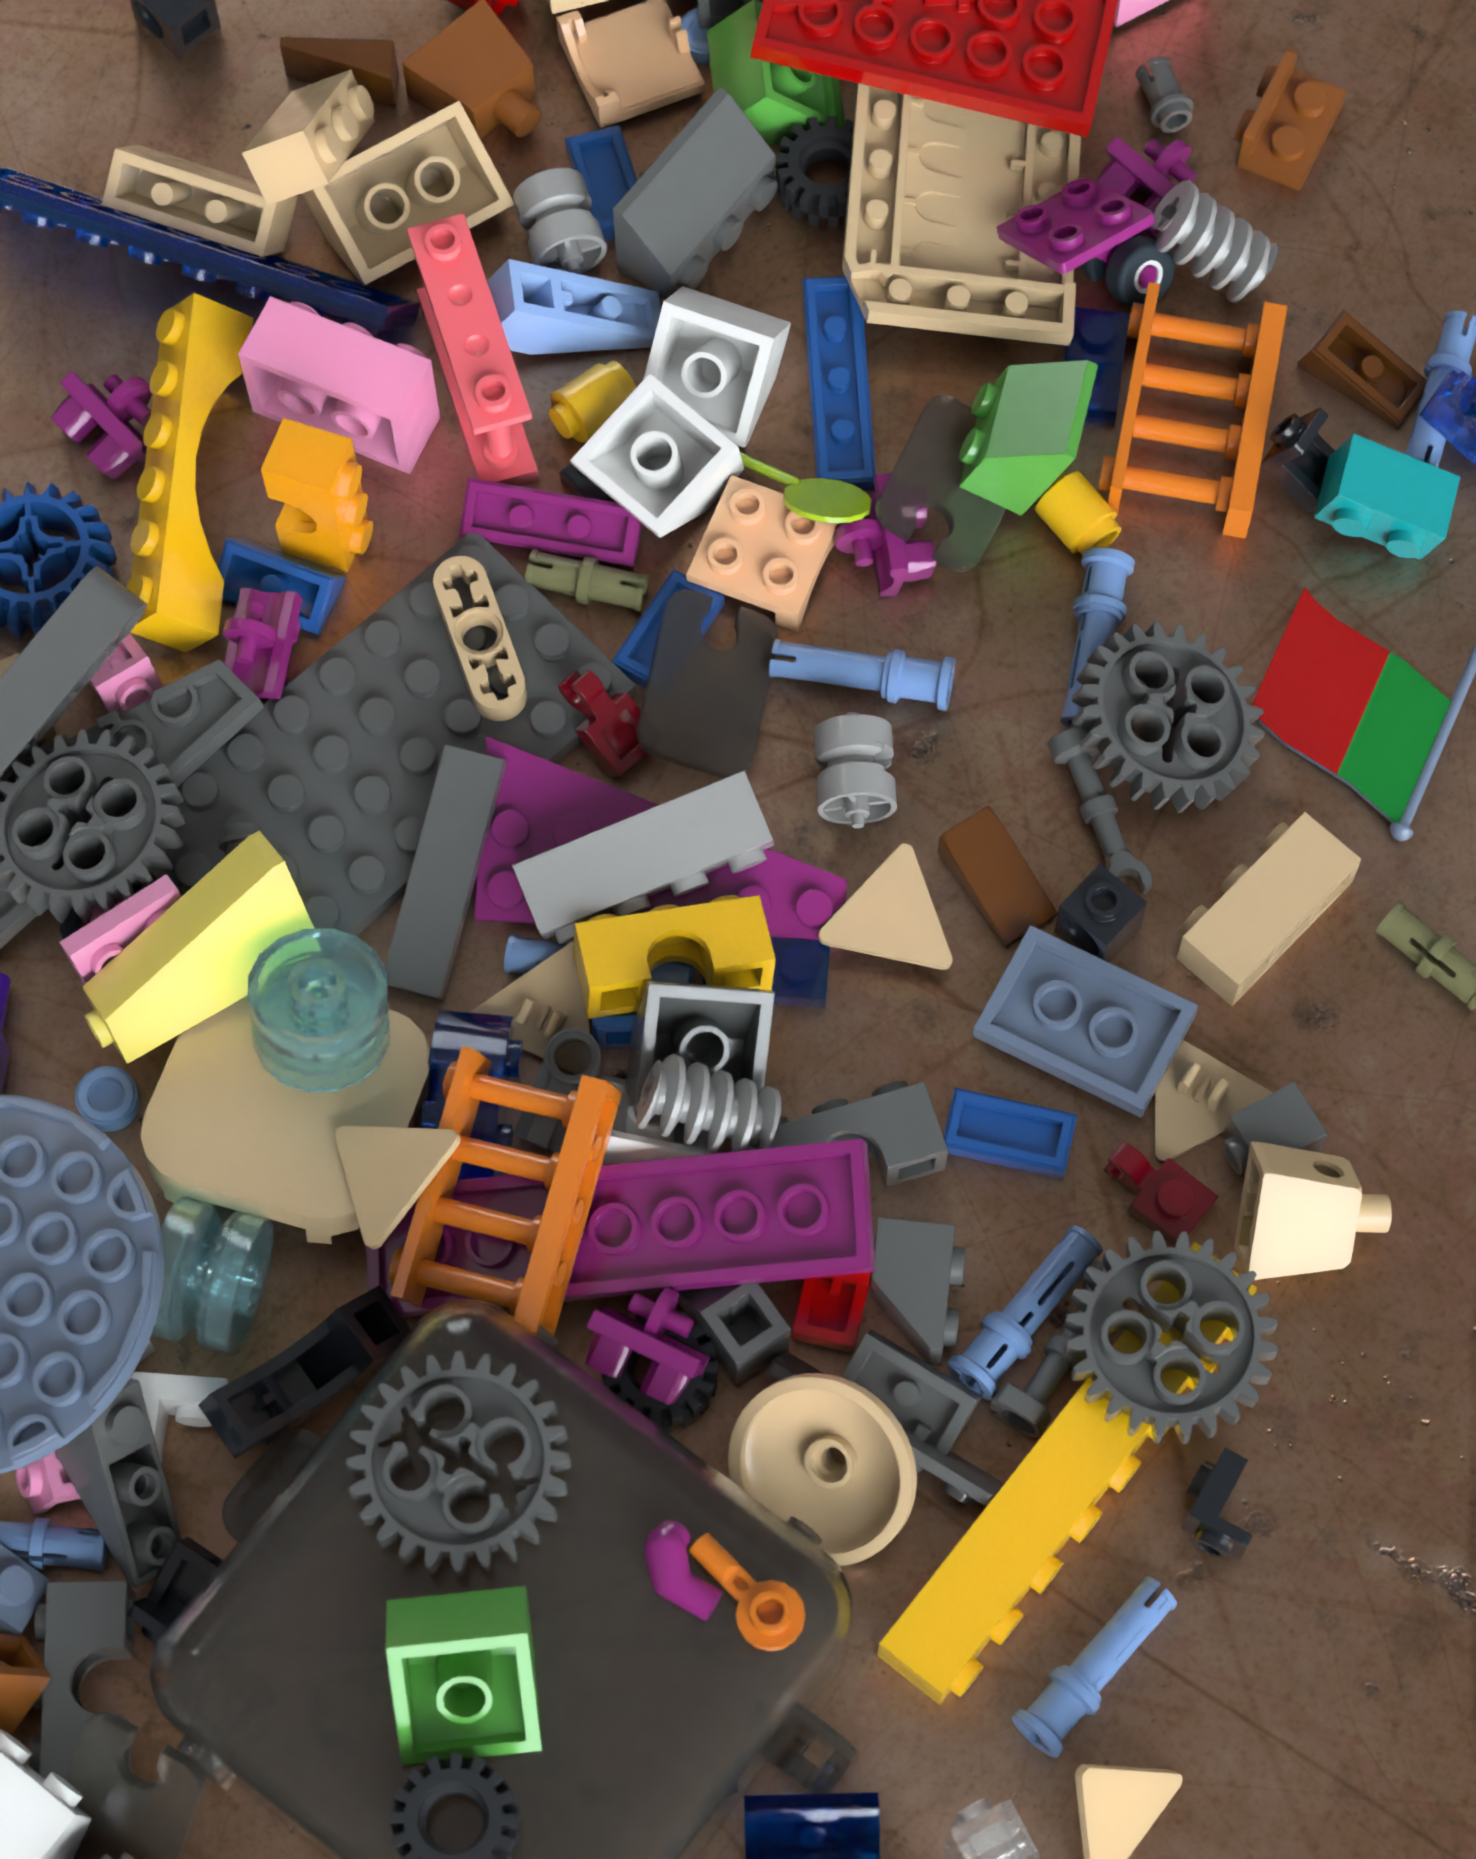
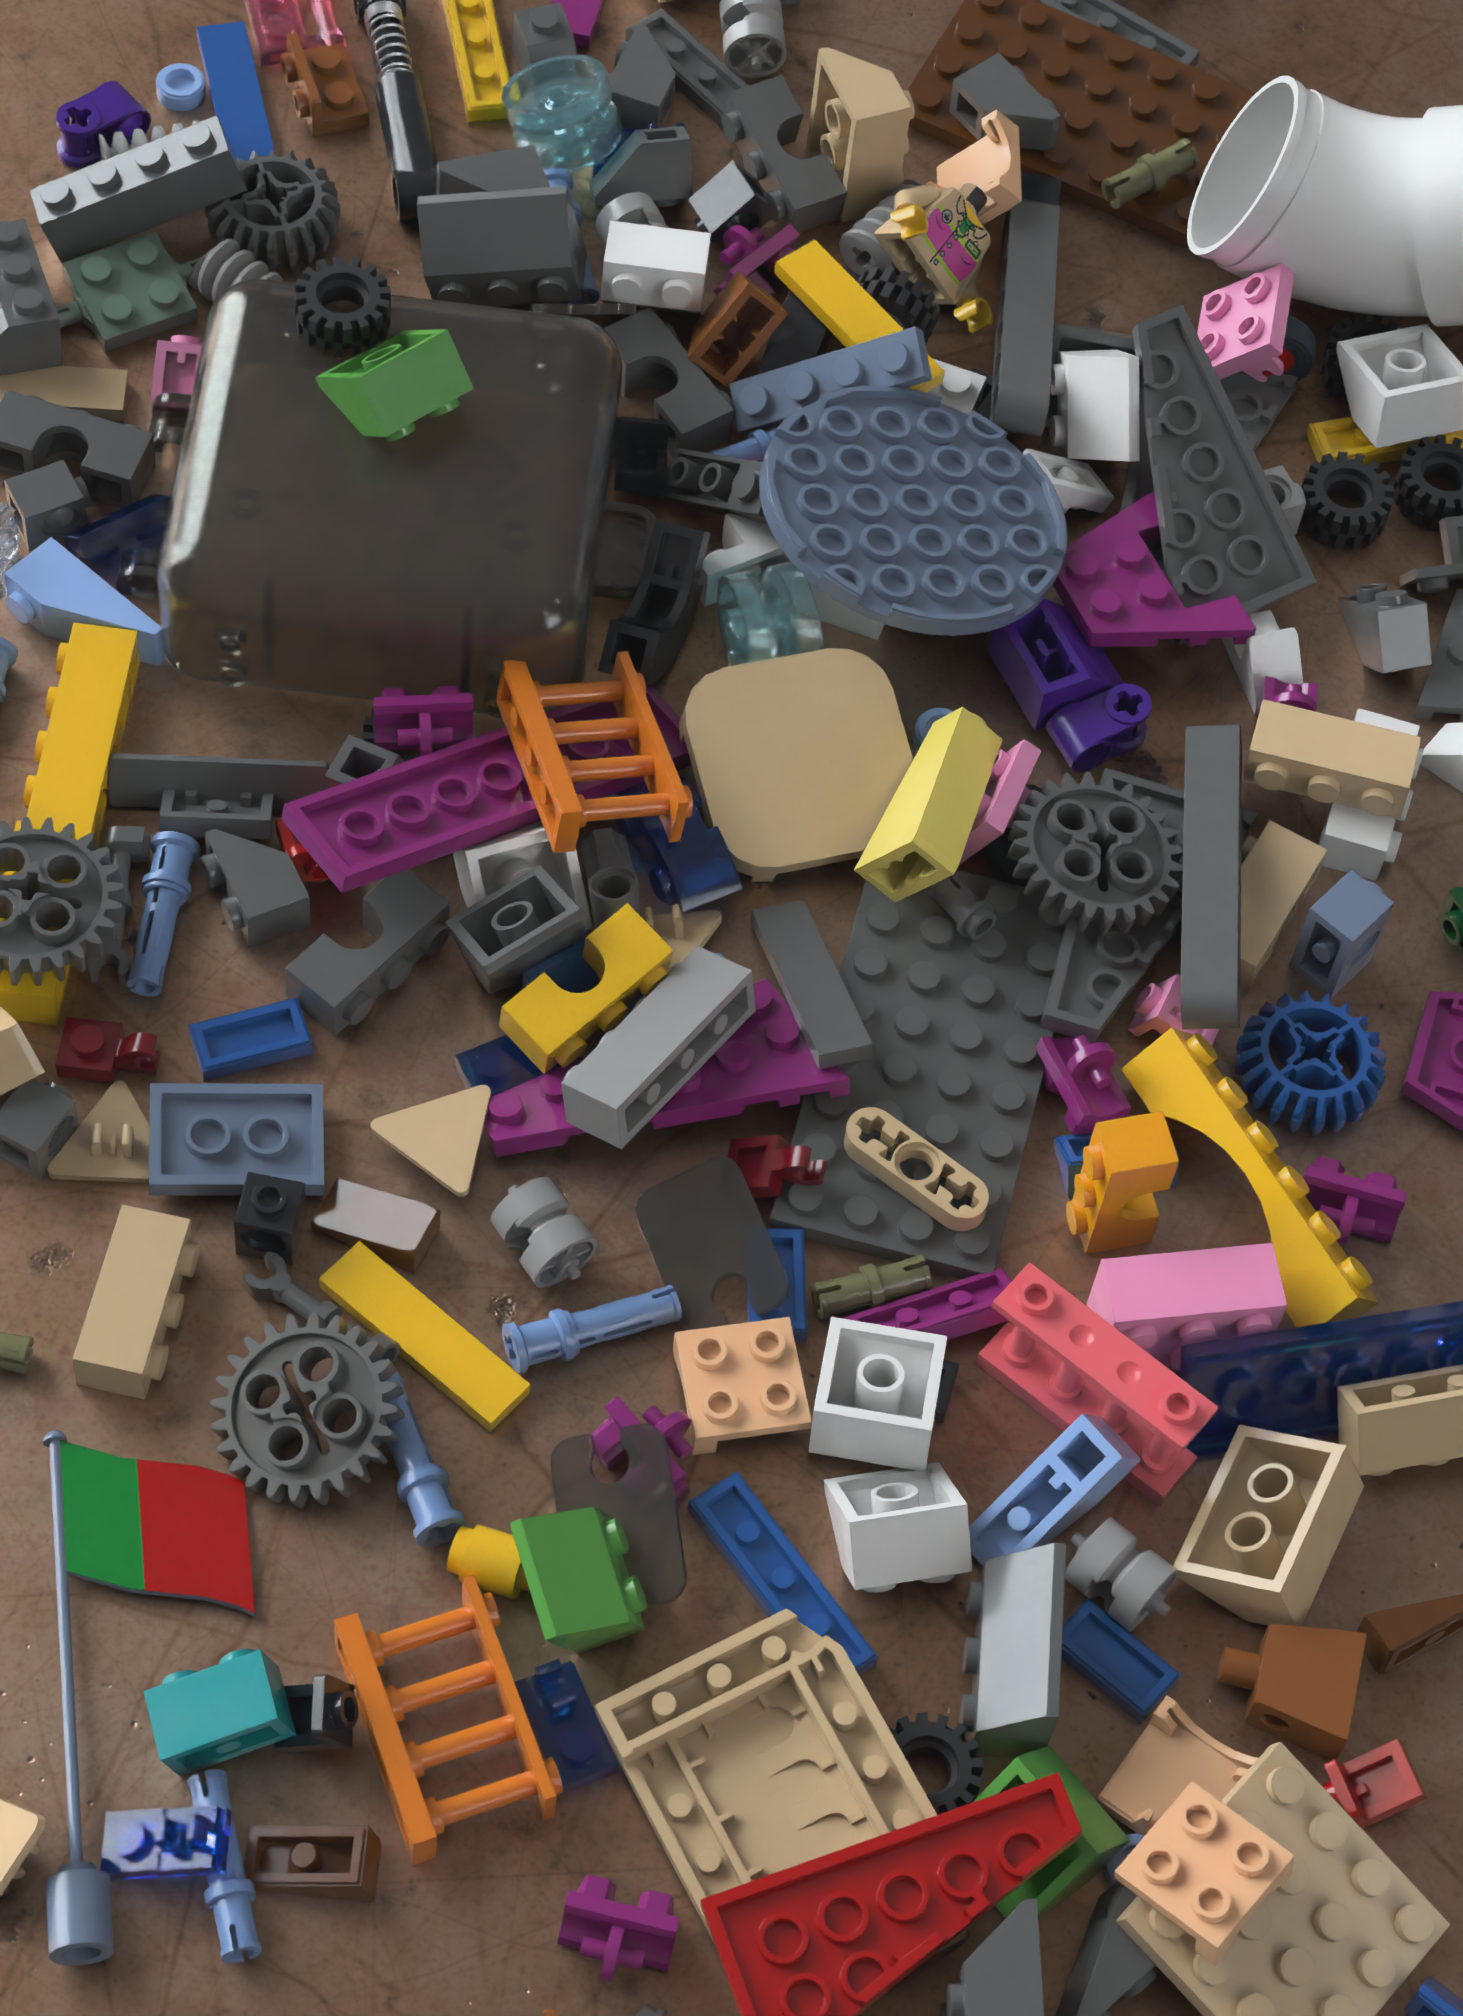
camera: 140 degrees right, 10 degrees down
tan brick [242,69,375,206] -> none
clear light blue wheel [248,928,390,1092] -> none
tan piece [334,1125,461,1249] -> none
dark grey gear [346,1351,571,1577] -> none
yellow brick [549,361,636,443] -> none
light grey piece [636,1054,781,1153] -> none
magenta arm [643,1520,723,1622] -> none
orange plate [689,1533,805,1651] -> none
tan dish [728,1373,917,1566] -> none
lime piece [740,452,872,523] -> none
magenta plate [996,178,1175,308] -> none
light grey piece [1151,180,1279,302] -> none
none -> light blue slope [4,537,166,666]
none -> yellow tile [319,1241,531,1432]

